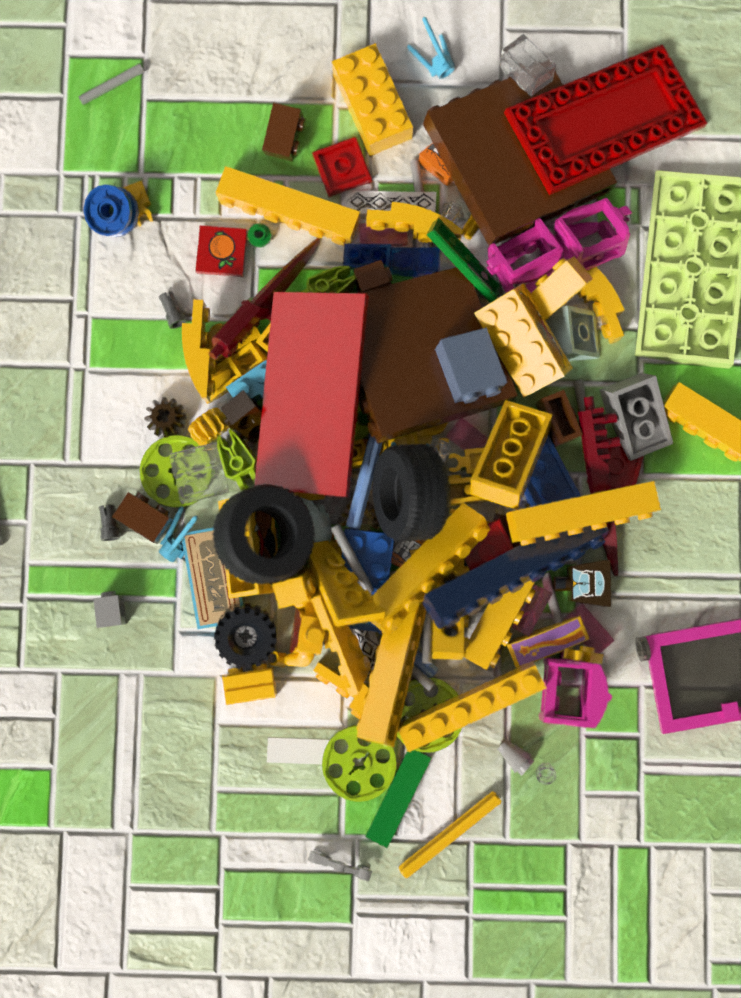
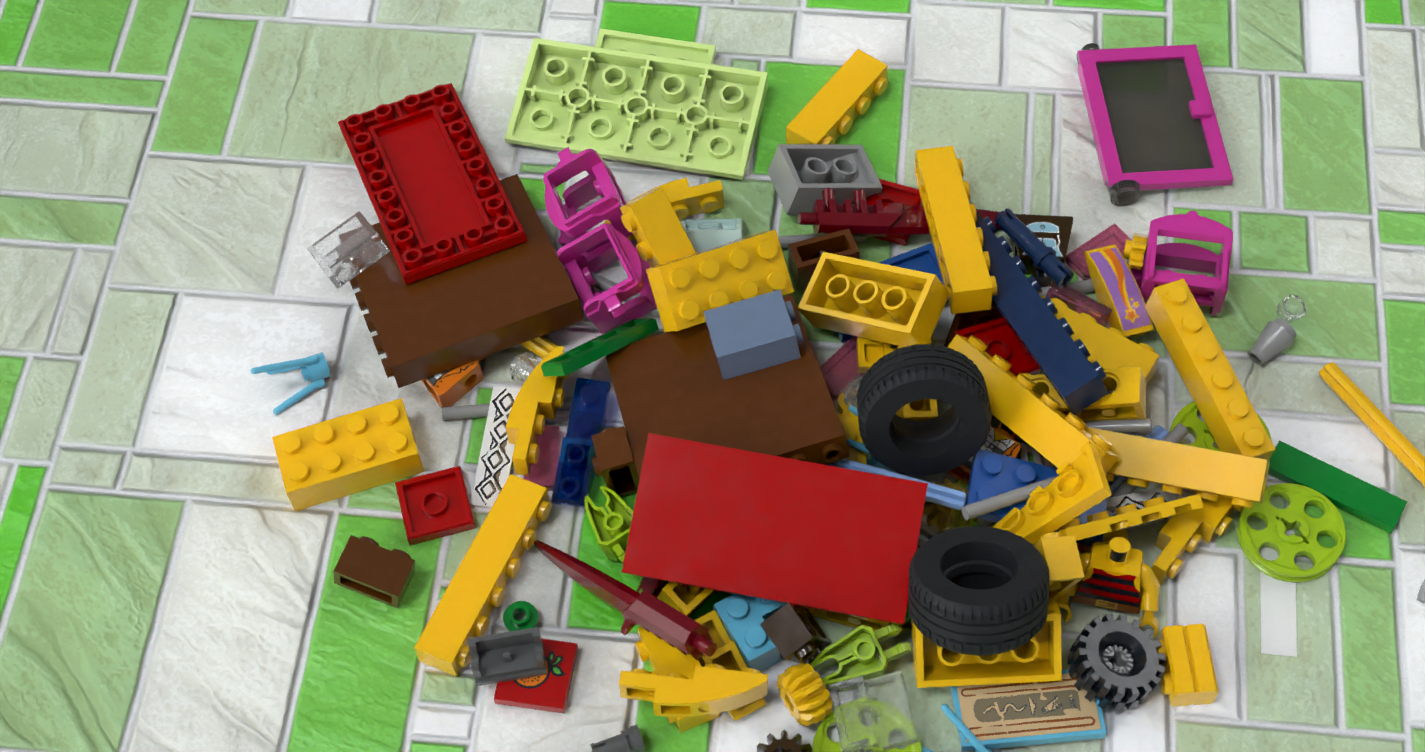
camera: 85 degrees left, 25 degrees down
none -> dark grey hinge [468,627,547,686]
none -> dark blue pin [994,208,1074,288]

